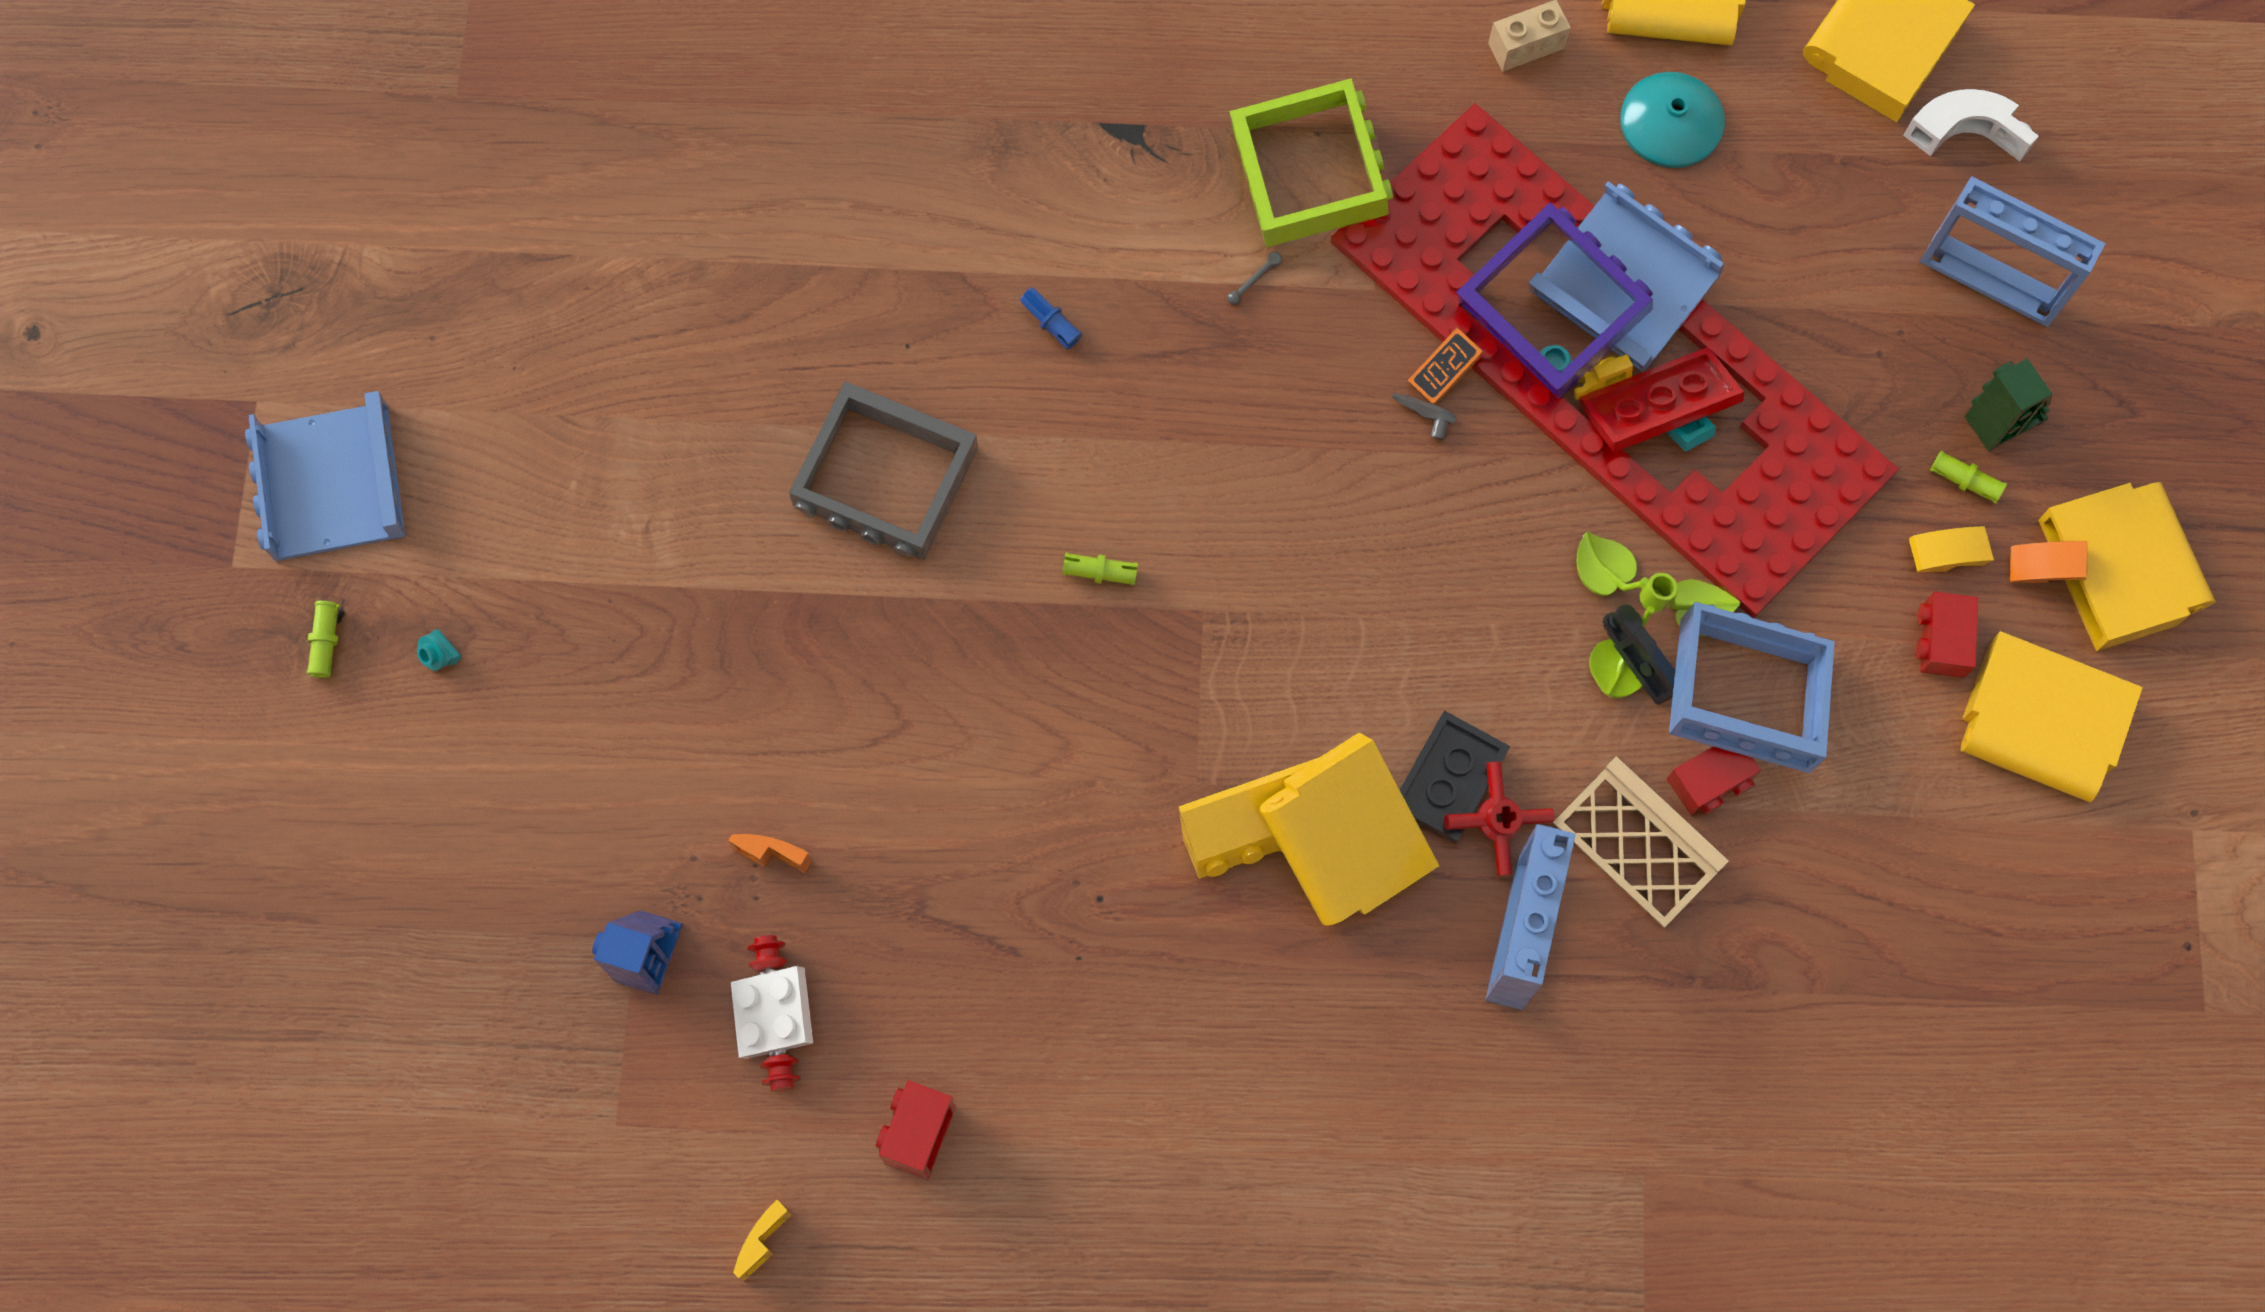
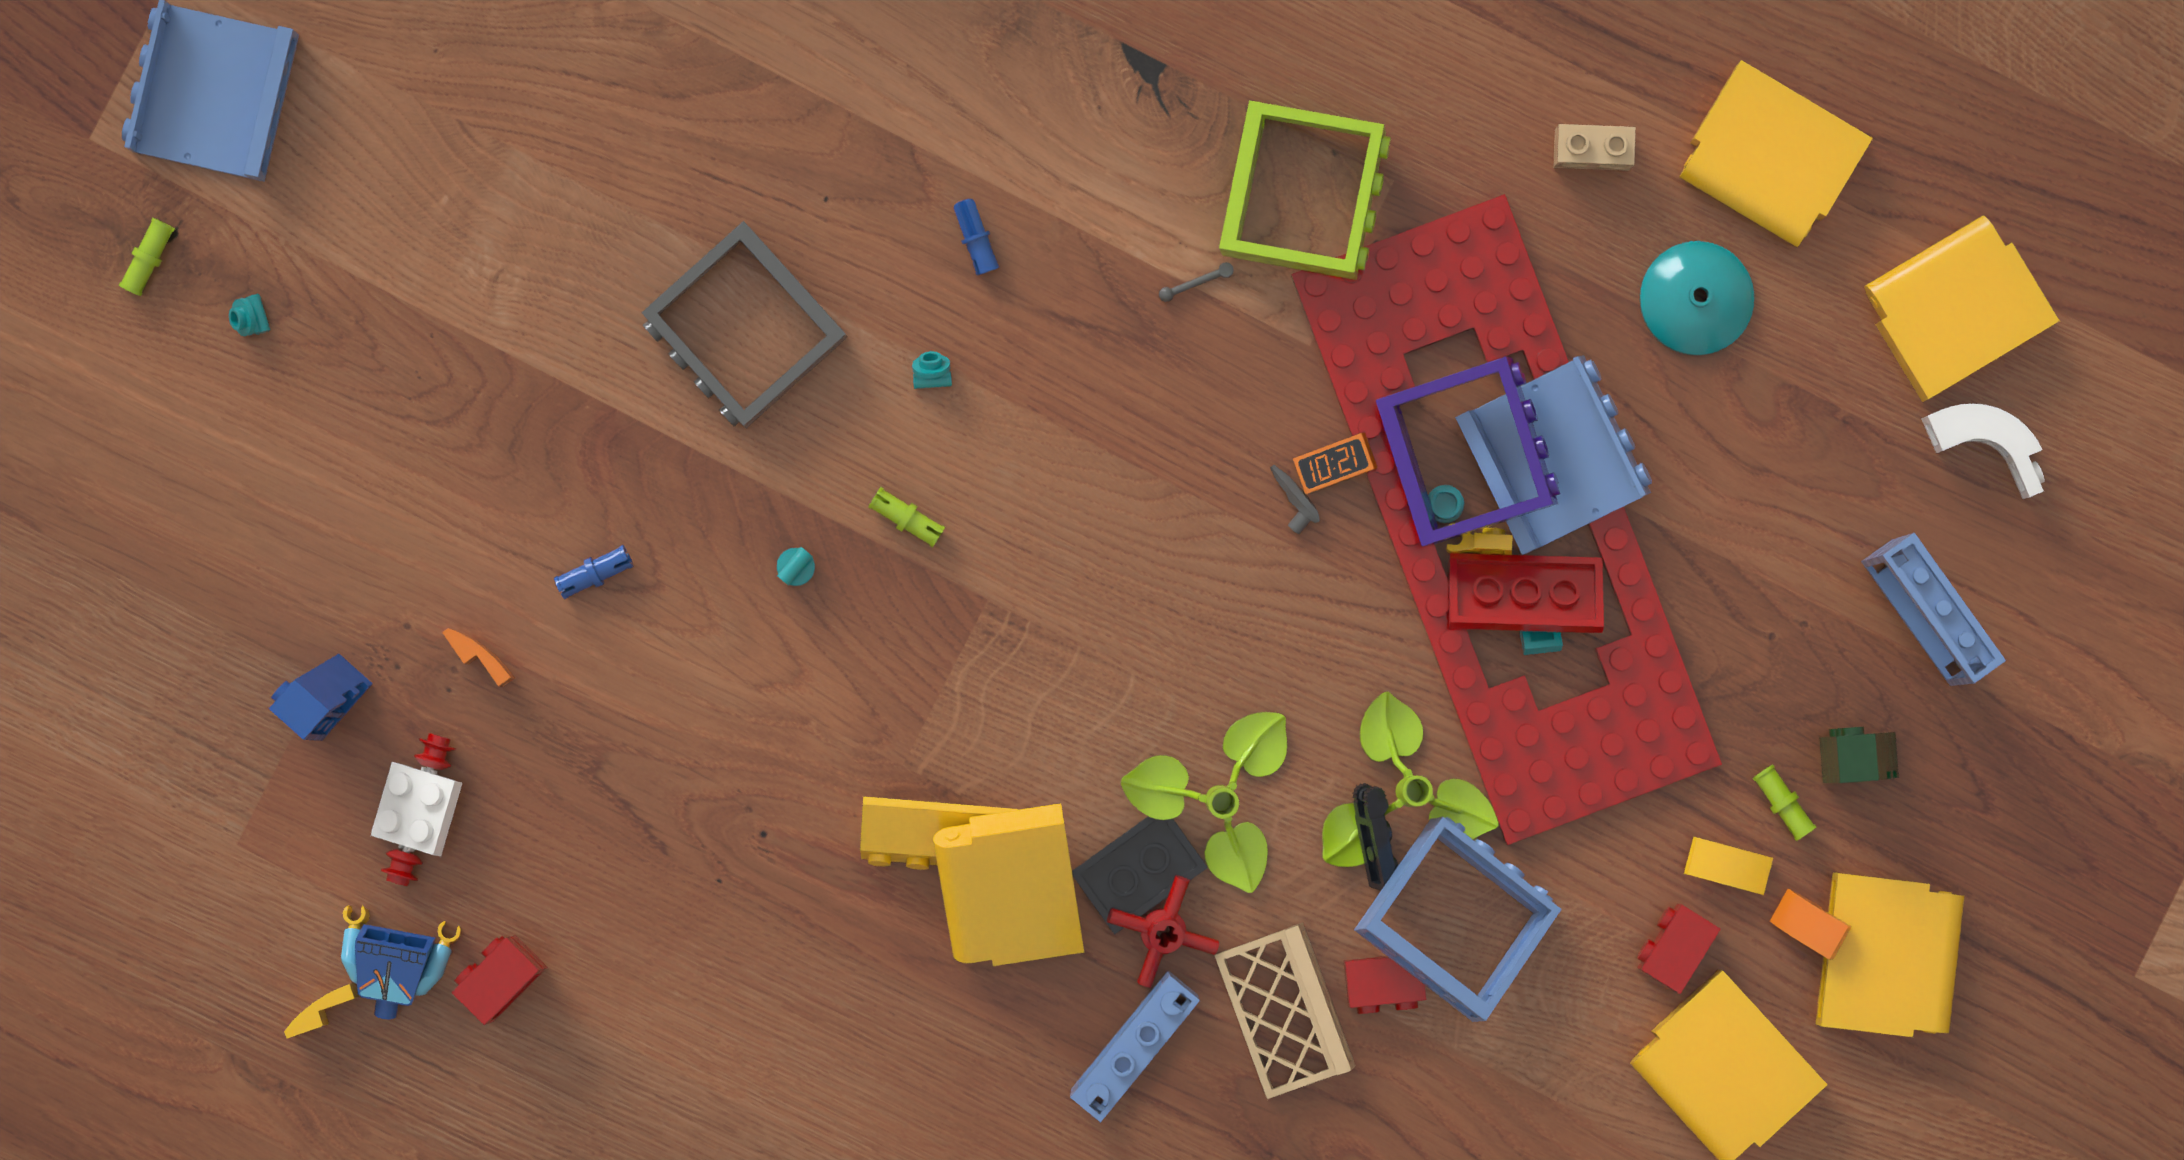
camera: 30 degrees right, 15 degrees up
none -> torso [341,905,461,1020]
none -> blue pin [554,545,634,599]
none -> teal plate [777,547,815,586]
none -> teal plate [912,351,952,389]
none -> lime plant [1121,712,1287,893]

